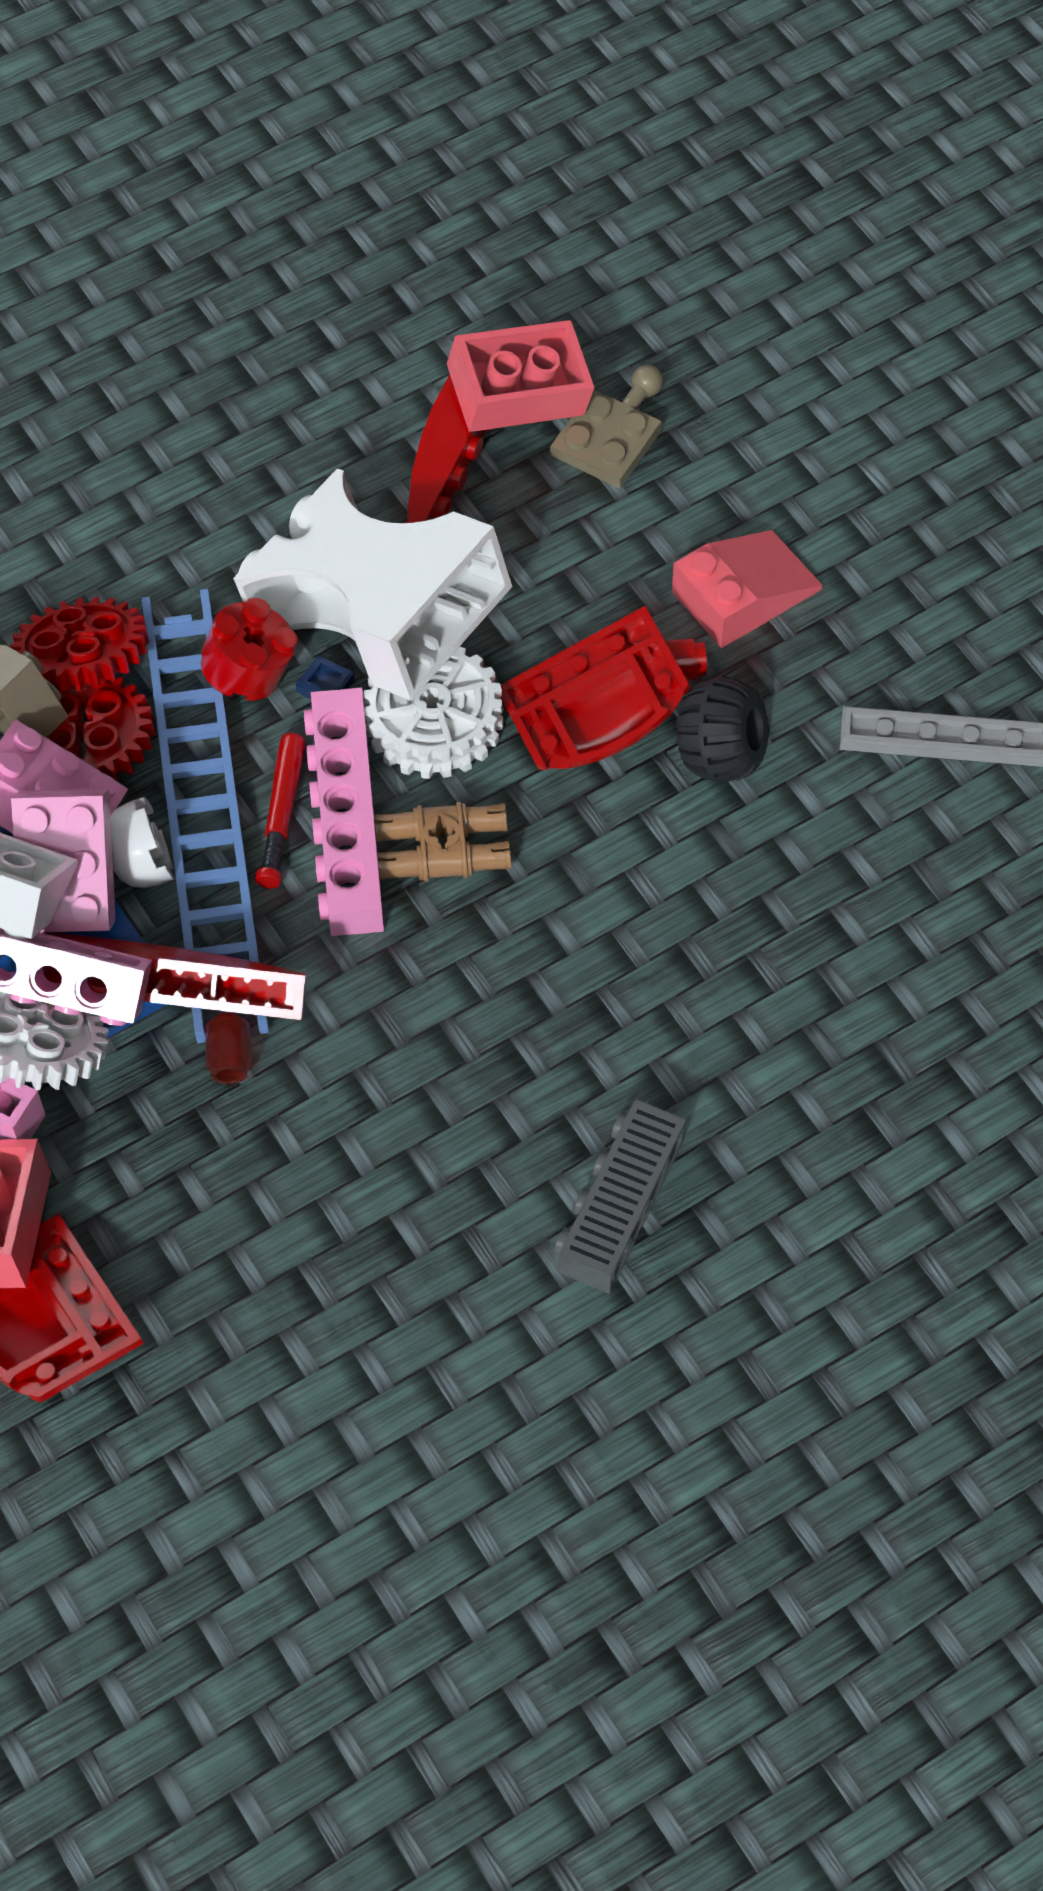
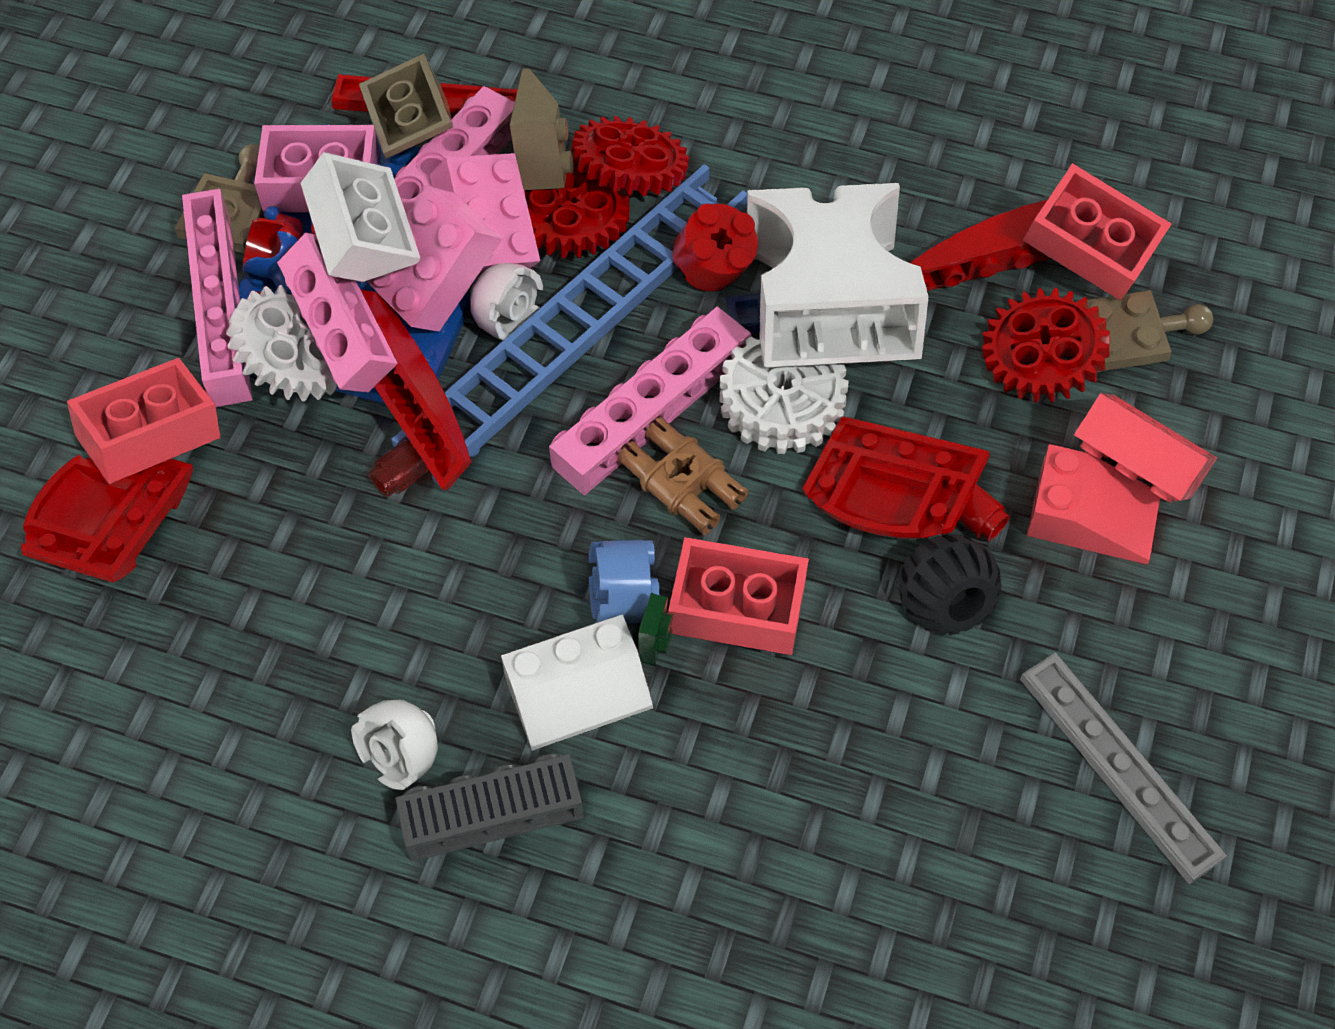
camera: 50 degrees right, 0 degrees up
red piece [255,732,306,889] -> none
none -> white cylinder [351,700,438,790]
none -> white slope [501,614,653,750]
none -> medium blue brick [589,539,659,624]
none -> dark green plate [639,593,673,665]
none -> coral brick [668,537,809,655]
none -> red gear [982,288,1110,403]
none -> coral brick [1074,393,1217,503]

